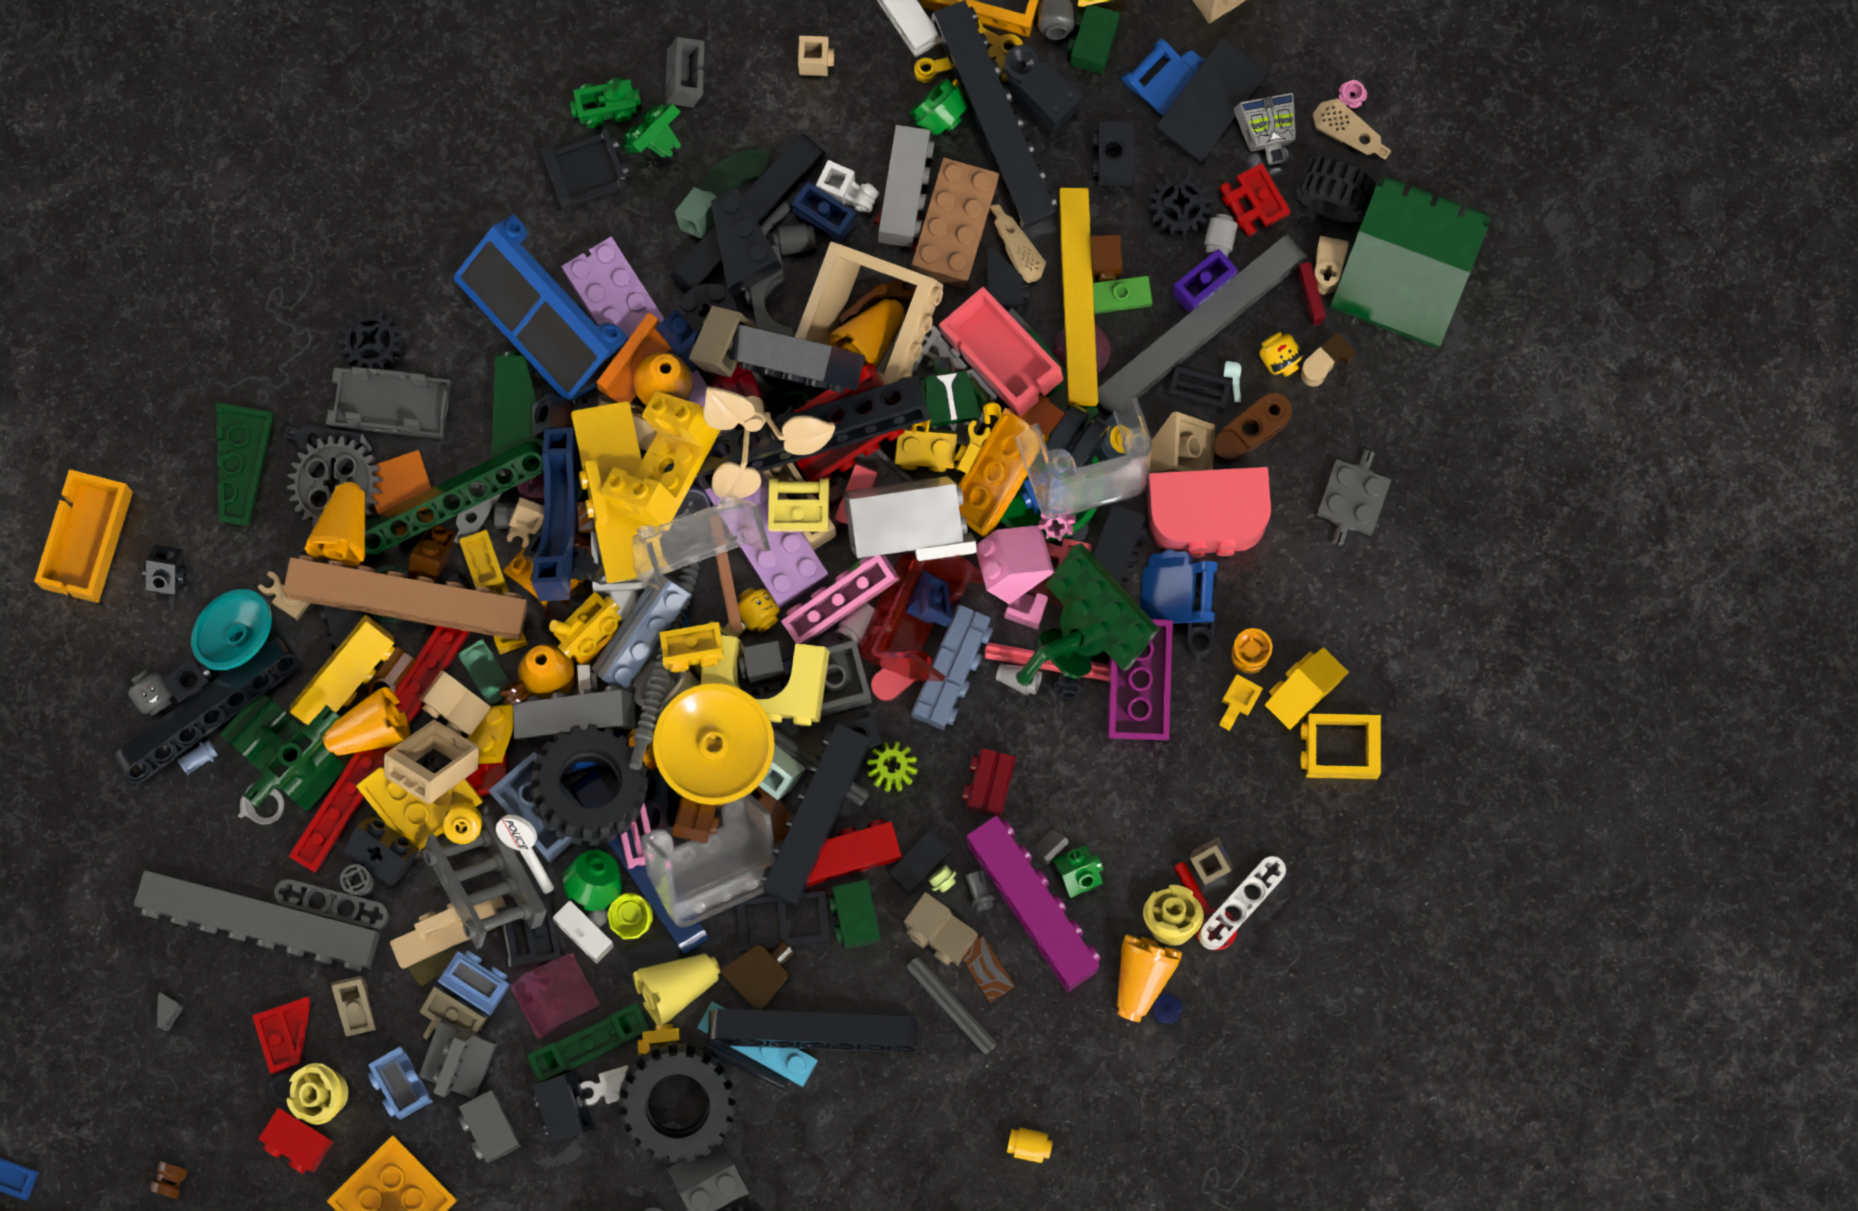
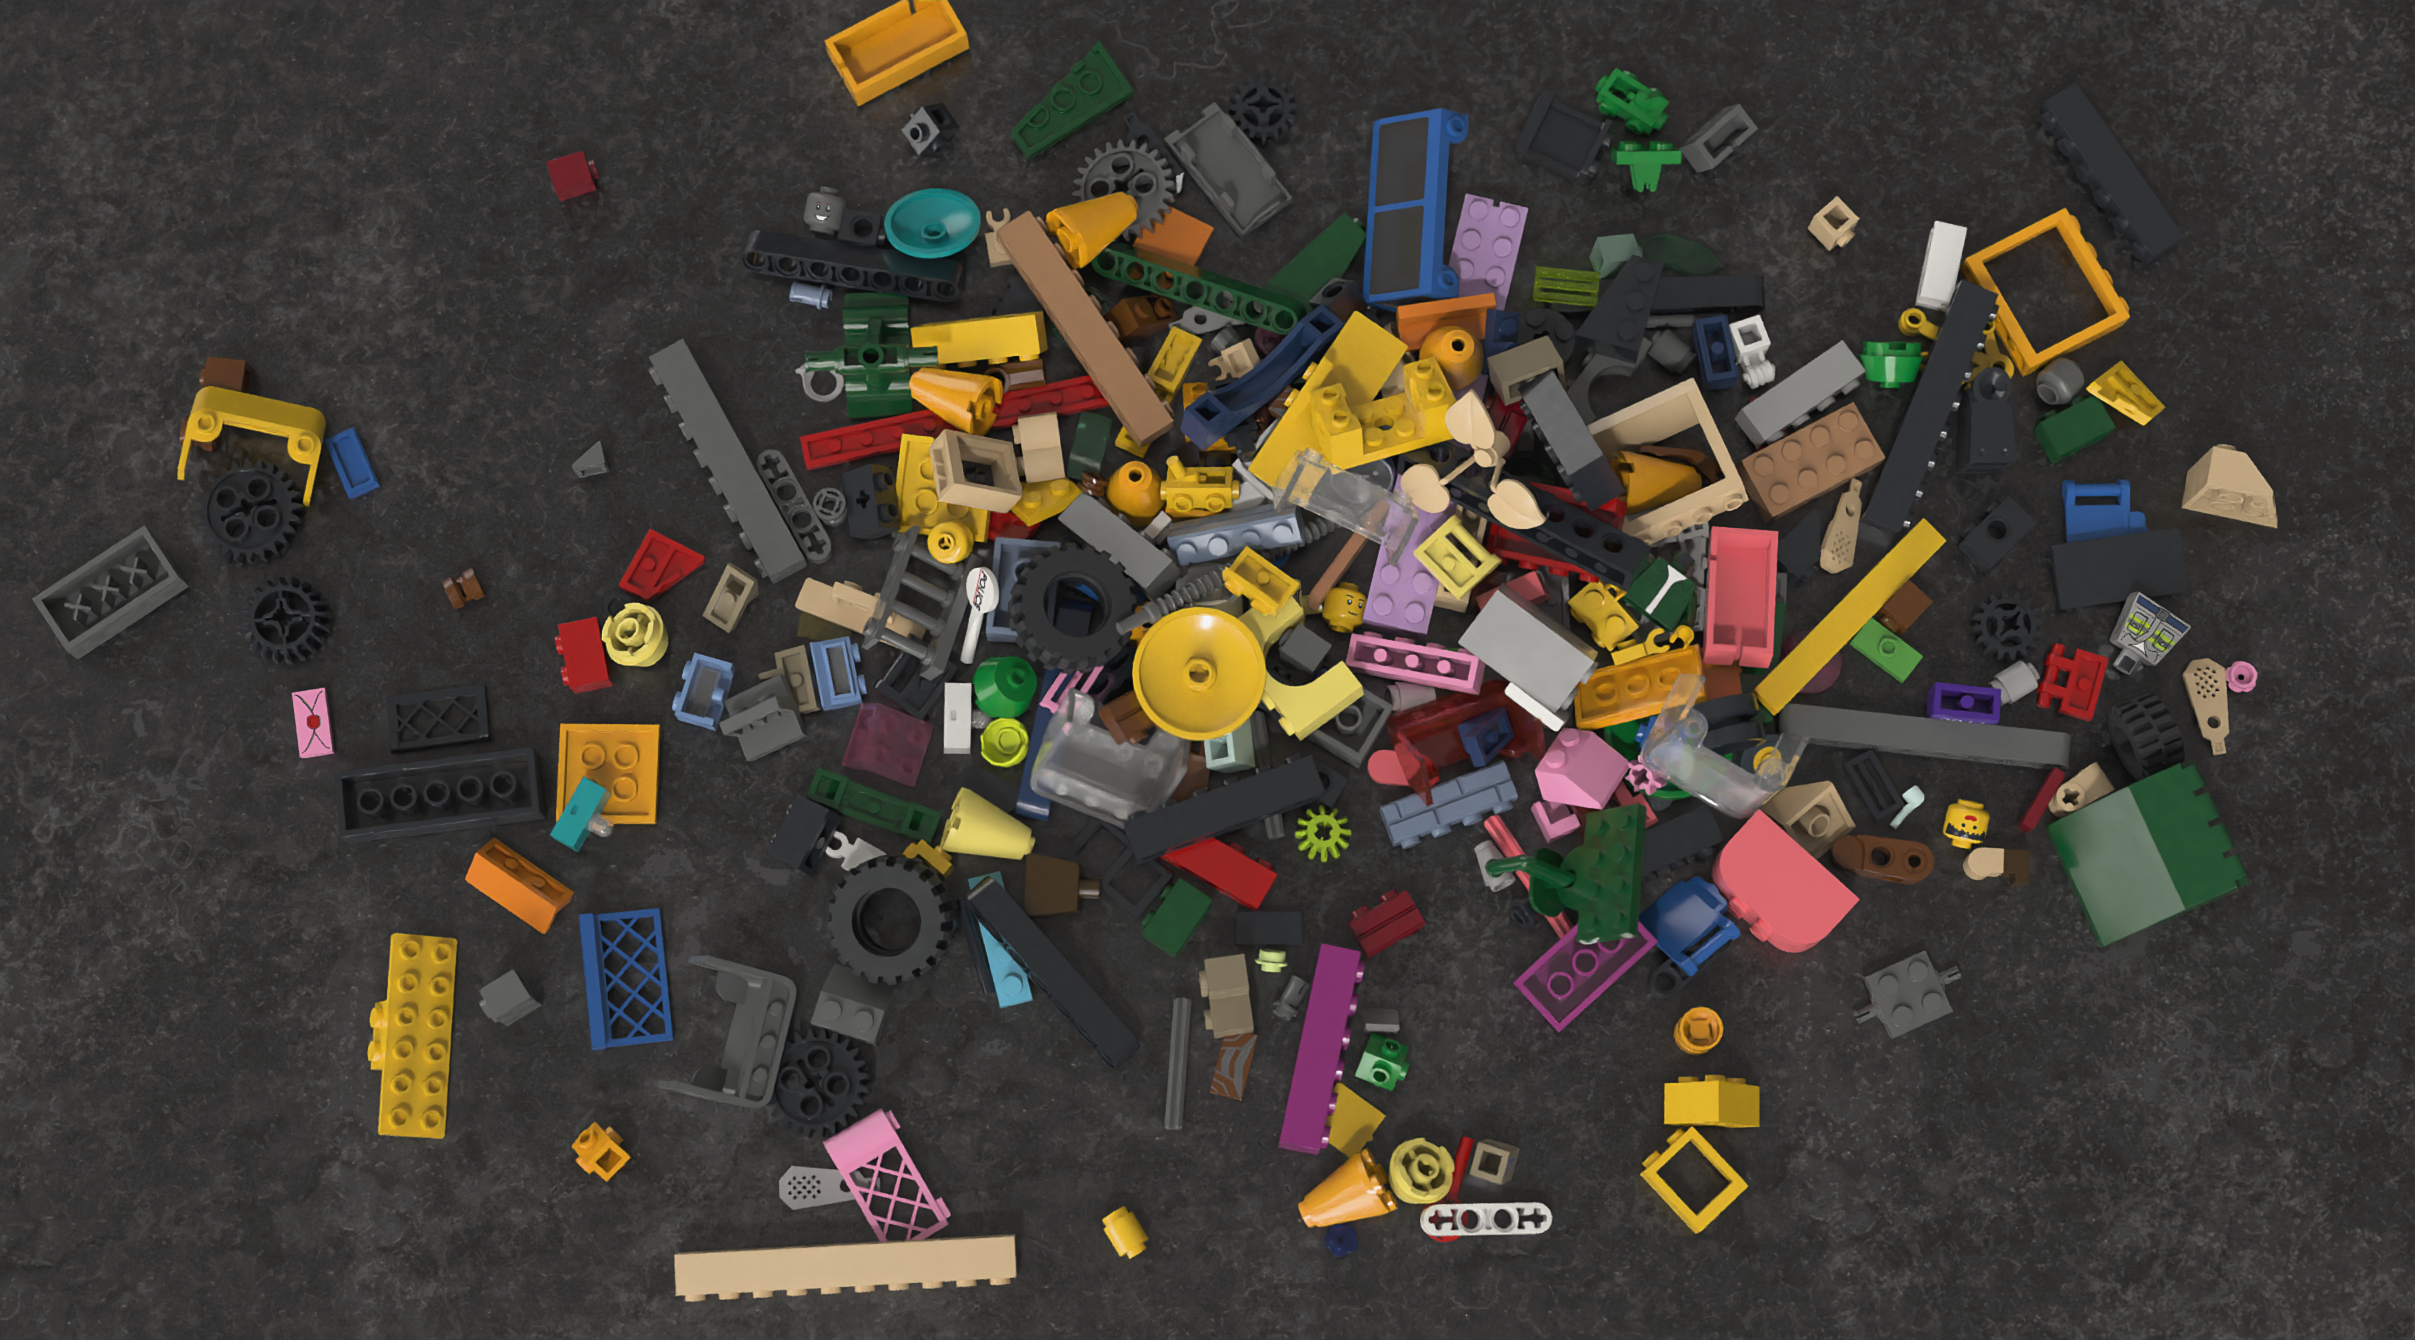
camera: 45 degrees right, 0 degrees up
dark grey brick [458,1090,521,1163] -> none
yellow plate [1219,674,1263,731] -> none
none -> yellow piece [1325,1083,1385,1158]
none -> clear neon green tile [1532,266,1600,306]

